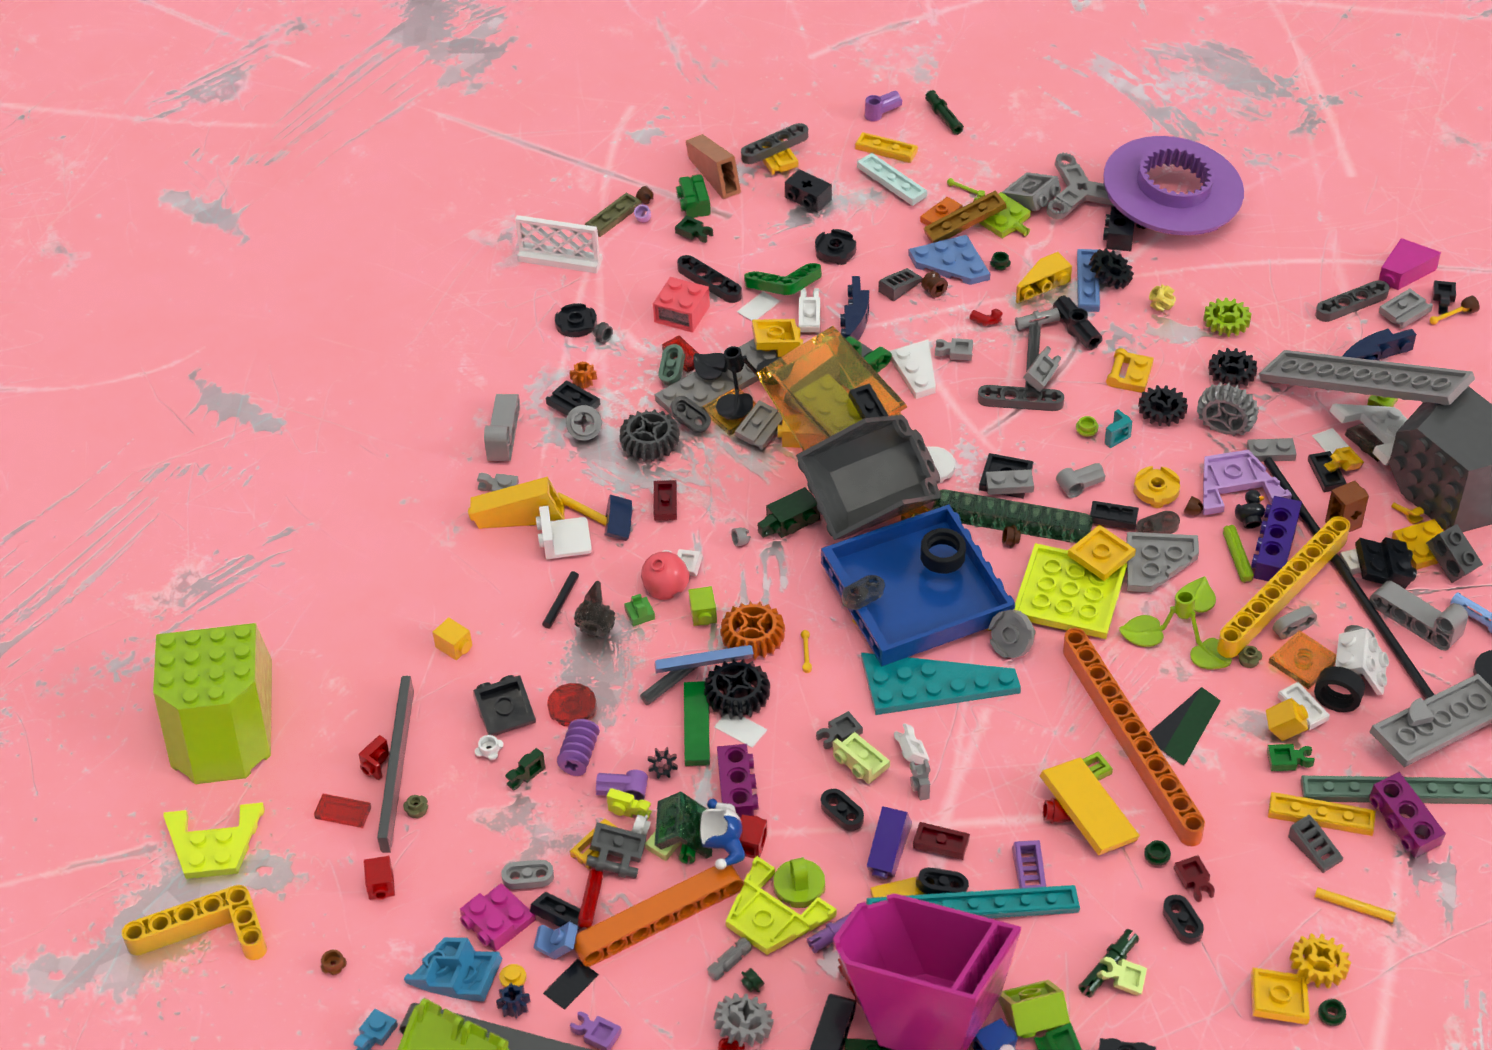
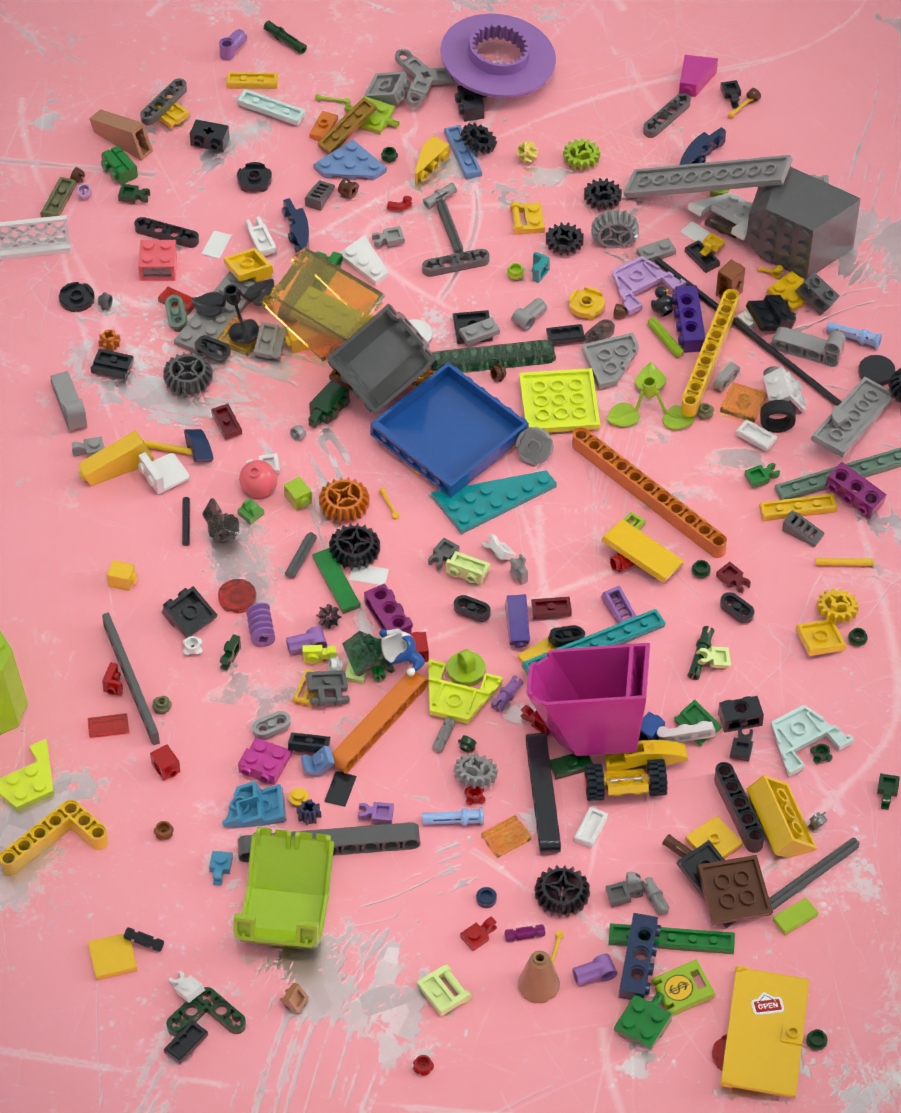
camera: 25 degrees left, 5 degrees up
light grey gear [566,405,602,441] -> none
red axle [578,868,603,928] -> none
medium blue tile [654,645,753,674] -> none
green beam [744,263,822,295] -> none
clear smoke plate [841,575,885,610] -> none
black plate [848,383,889,419] -> none
black tyre [920,528,966,574] -> none
lime slope [998,980,1070,1038] -> none
light grey hinge [1023,346,1061,392] -> none
black piece [1053,295,1103,350] -> none
yellow plate [1068,525,1136,581] -> none
dark green sticker [1149,687,1221,765] -> none
yellow brick [1266,698,1309,741] -> none
light grey plate [1378,288,1433,329] -> none

